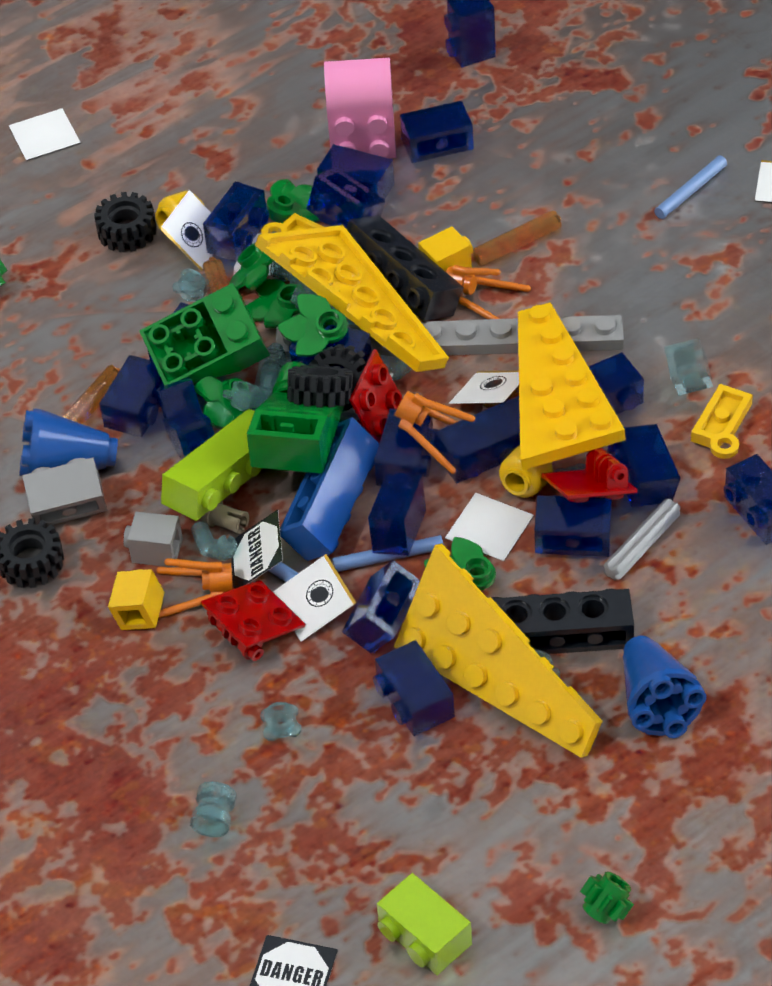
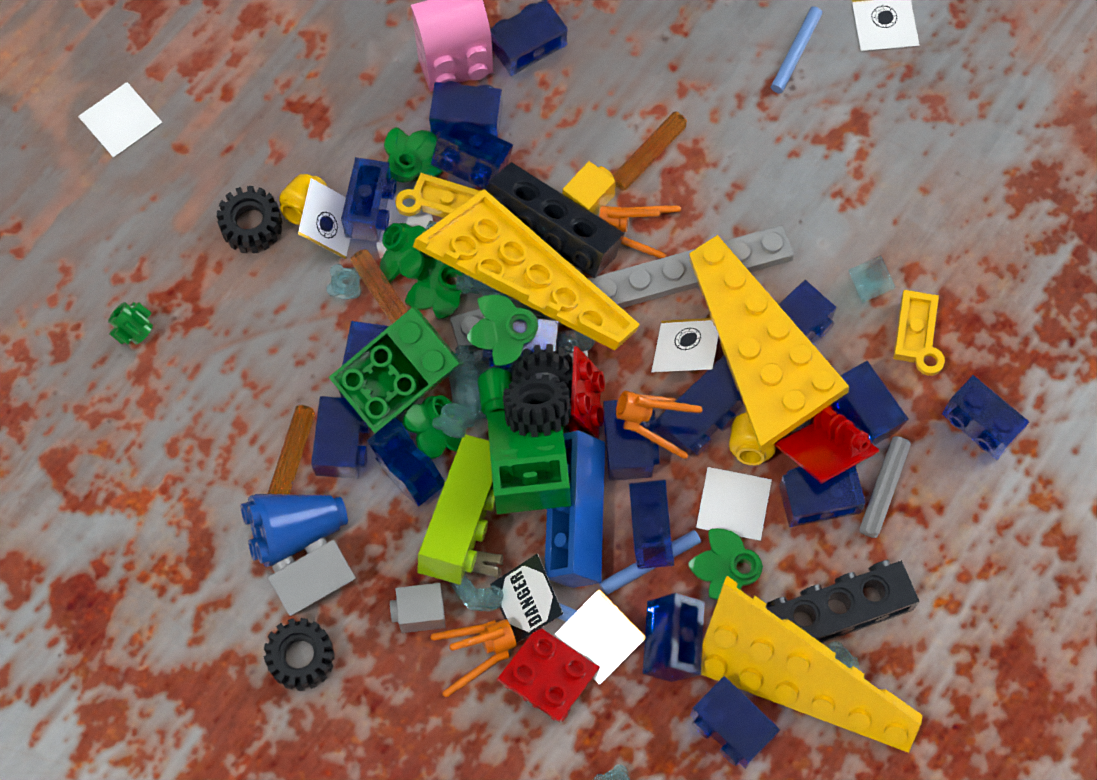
camera: 20 degrees left, 20 degrees up
yellow brick [108,569,165,630] -> none
blue cone [623,636,707,738] -> none

